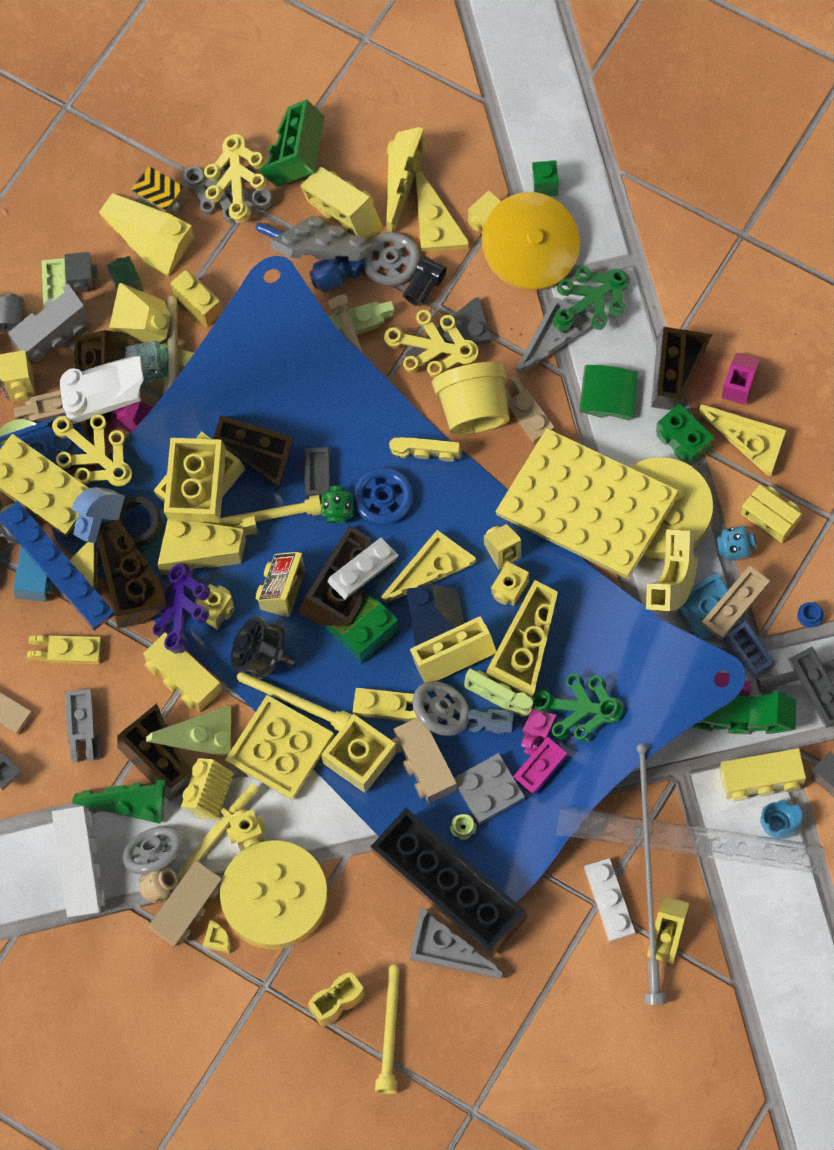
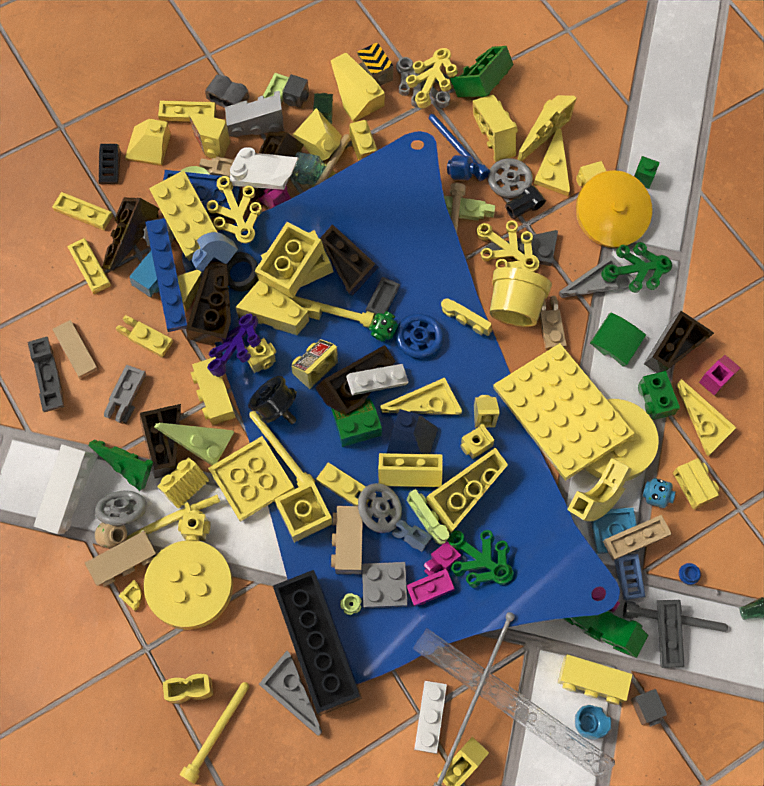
camera: 20 degrees right, 0 degrees up
light grey plate [270,216,373,261] -> none

